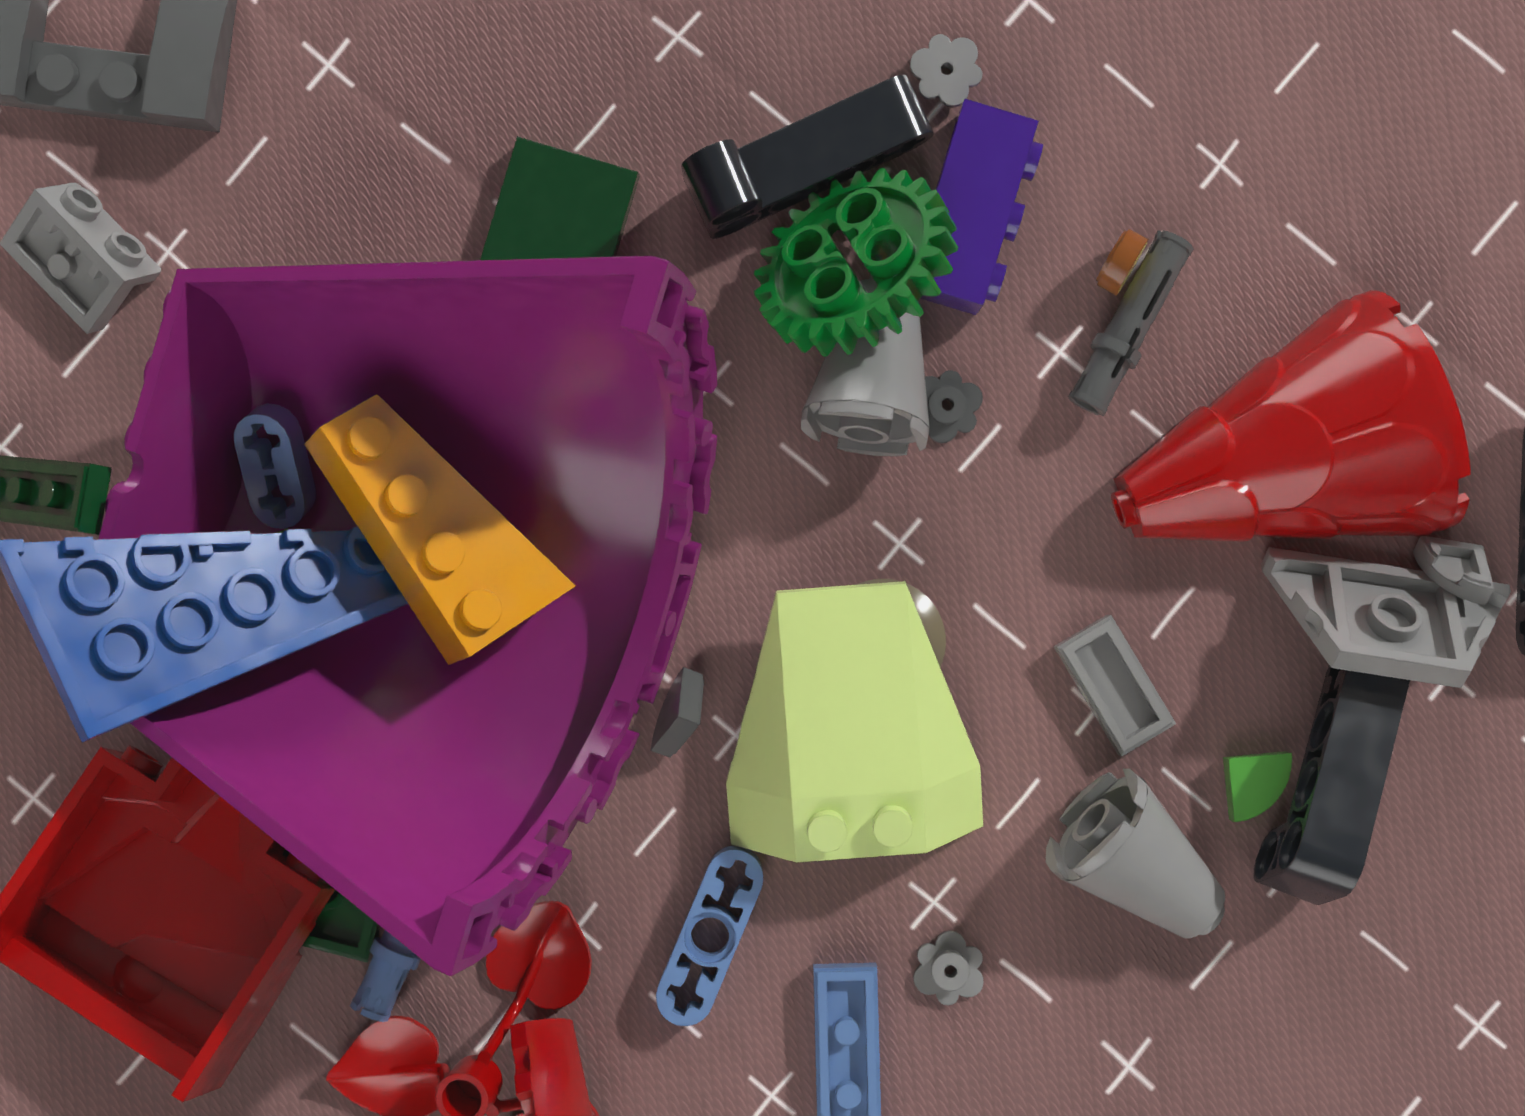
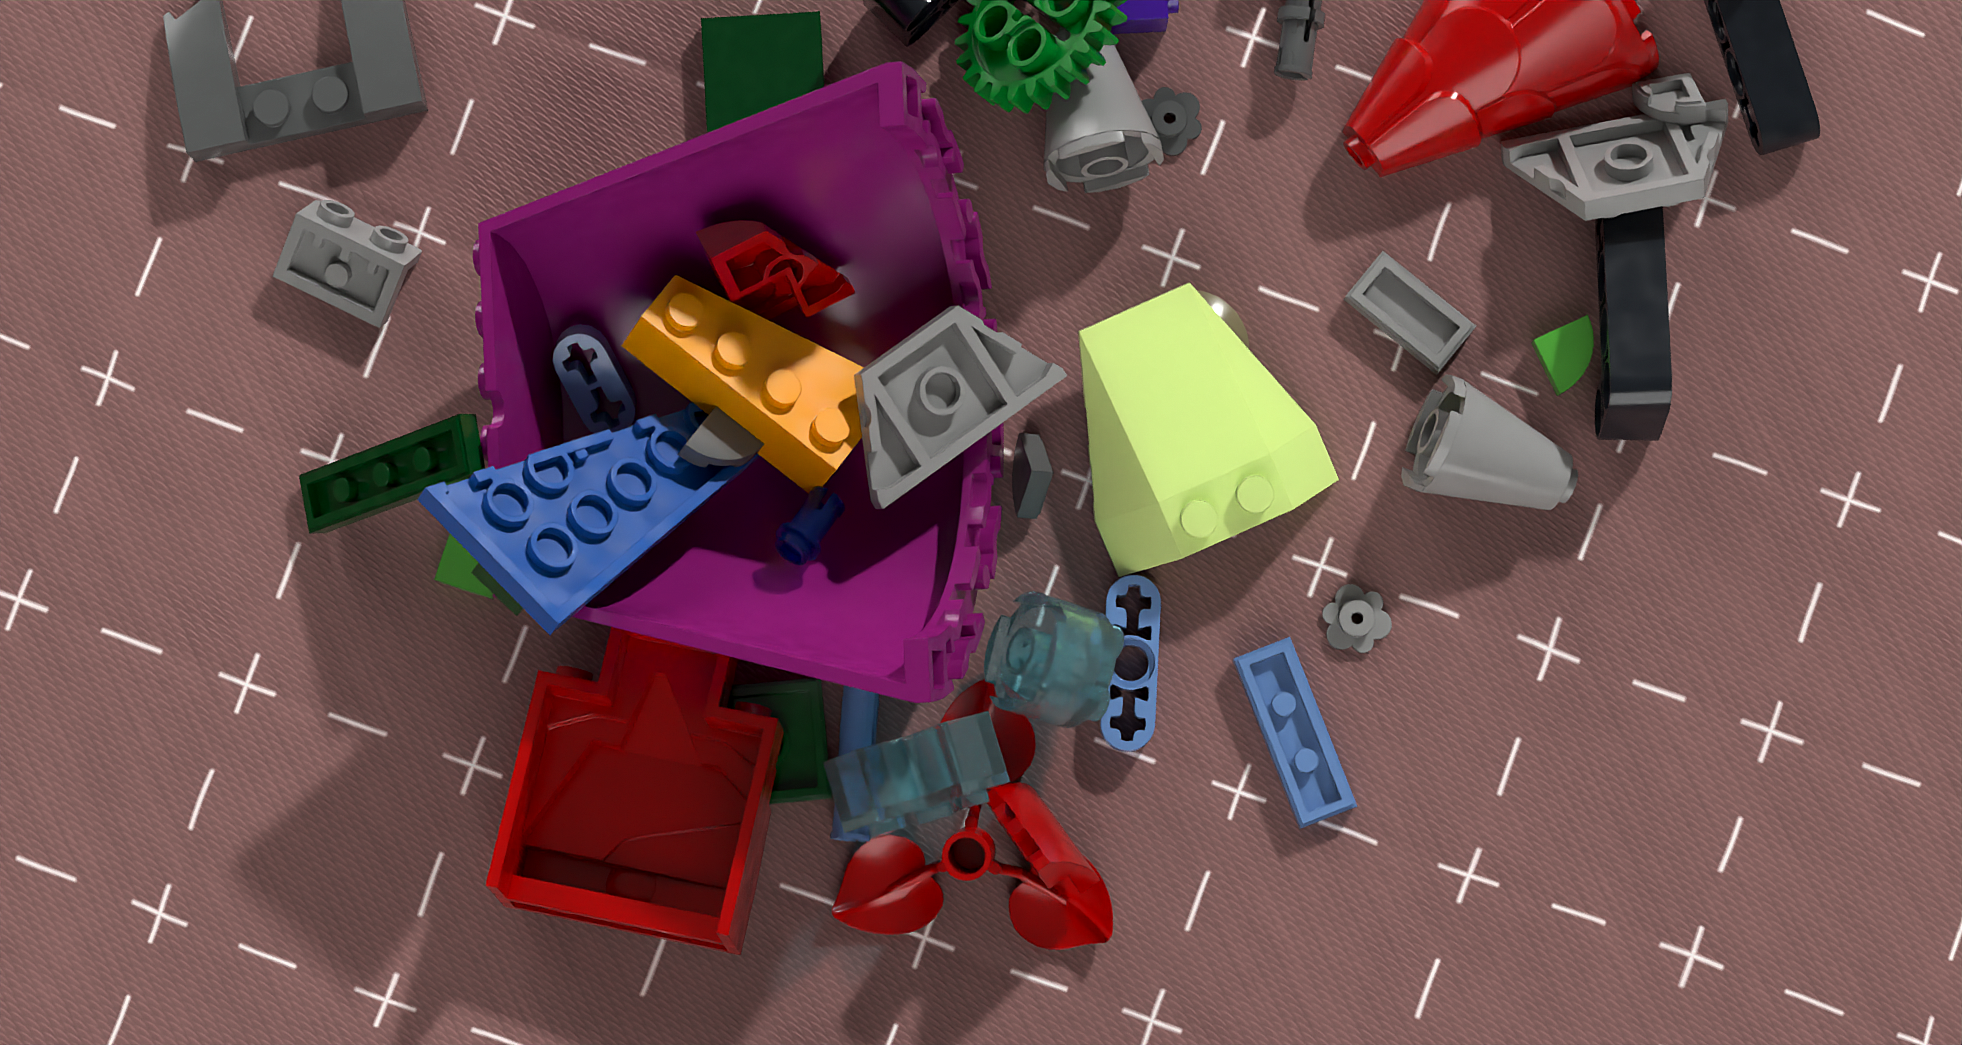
camera: 20 degrees left, 5 degrees down
none -> dark grey tile [677,406,764,467]
none -> red slope [695,220,856,320]
none -> clear blue pin [775,486,845,565]
none -> clear light blue brick [823,711,1010,838]
none -> light grey wing [854,306,1067,509]
none -> clear light blue brick [984,591,1124,728]

